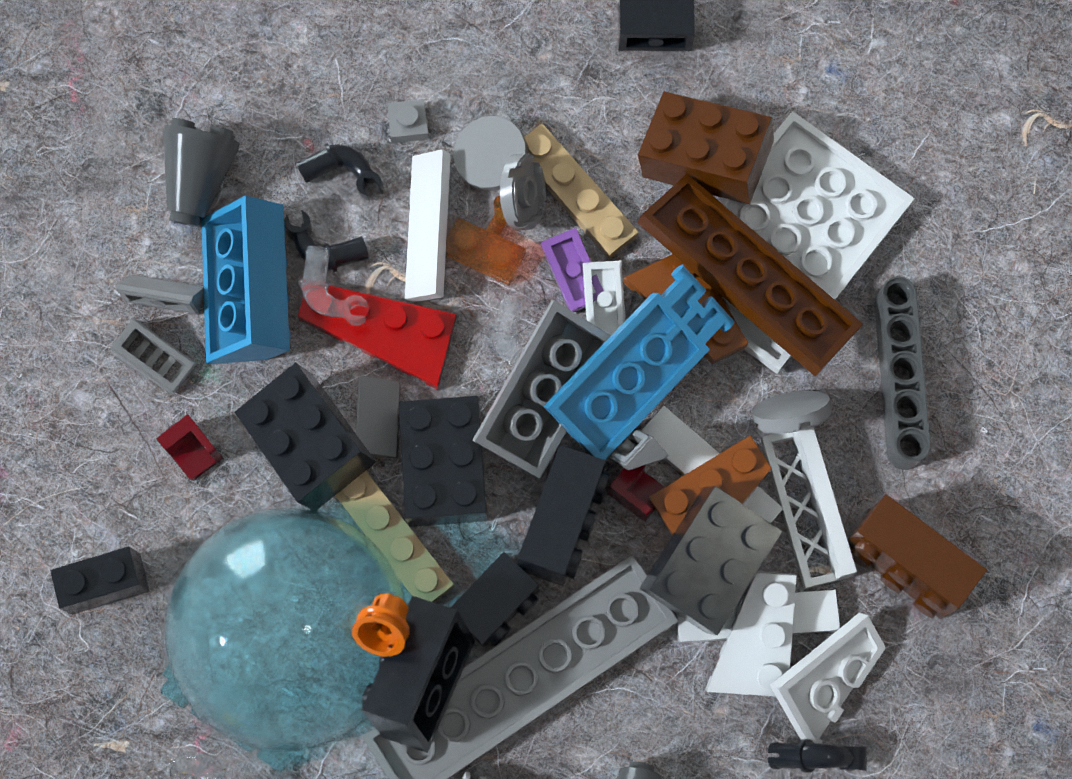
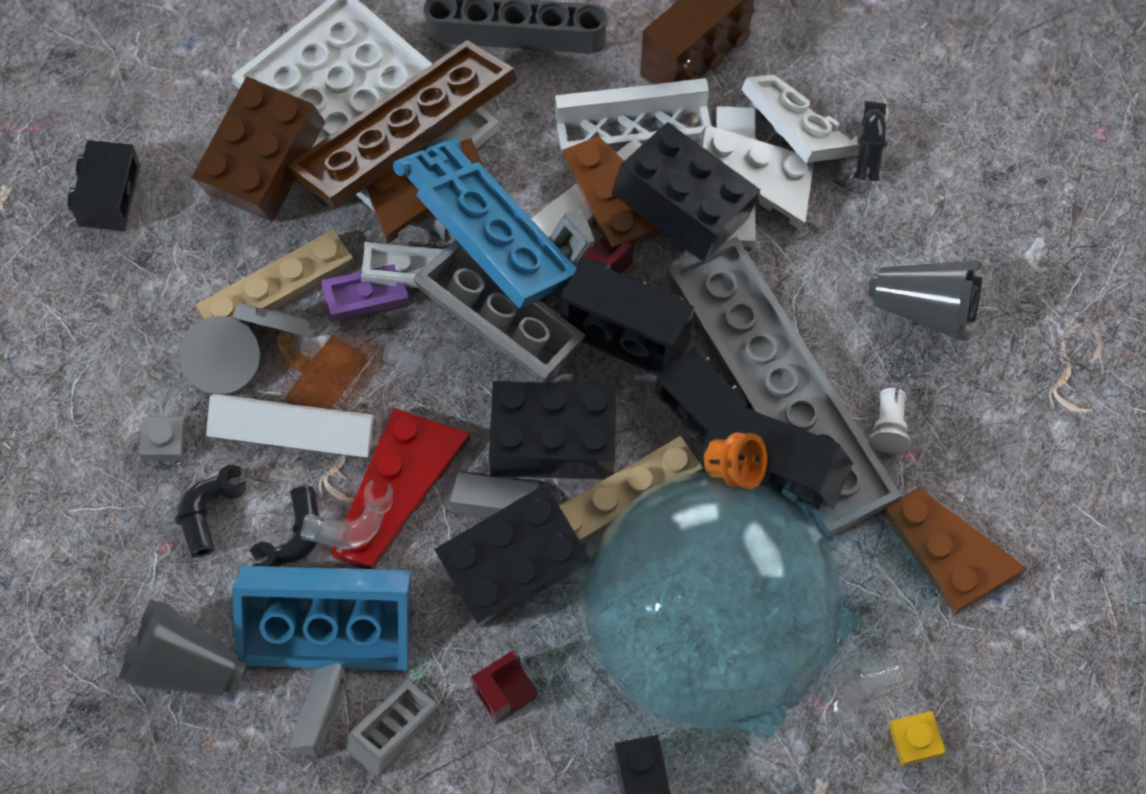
camera: 85 degrees left, 10 degrees down
light grey tile [752,391,832,434] -> none

